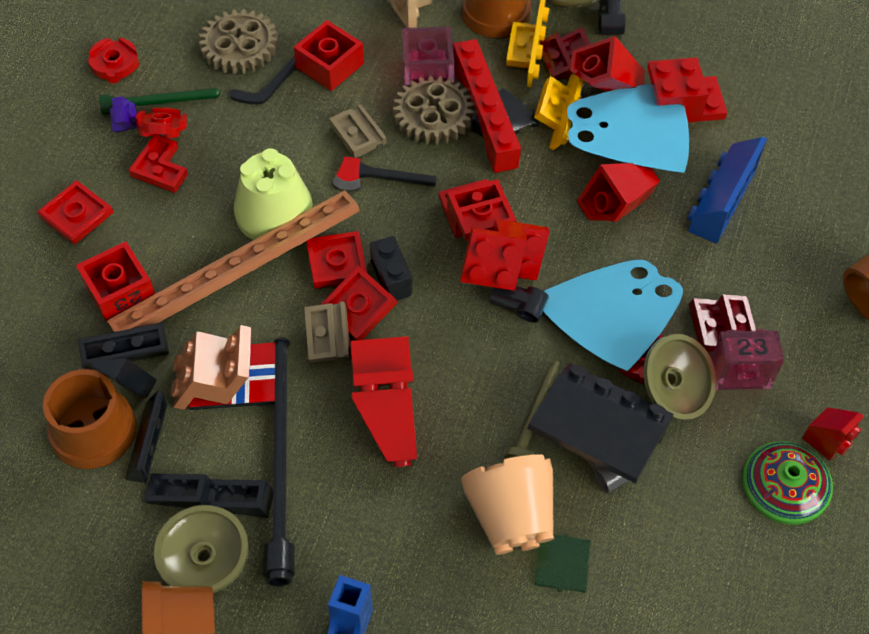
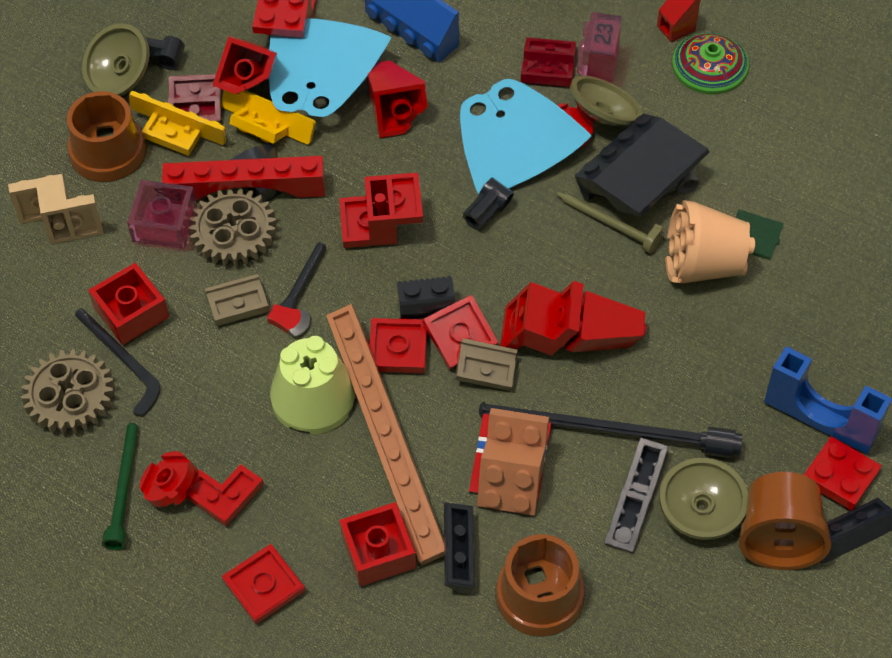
camera: 75 degrees left, 0 degrees up
red plate [88,38,139,83] -> none
black slope [91,358,157,398] -> none
dark purple bracket [110,96,137,133] -> none
black slope [125,391,167,483] -> none
red bracket [460,219,550,291] -> none

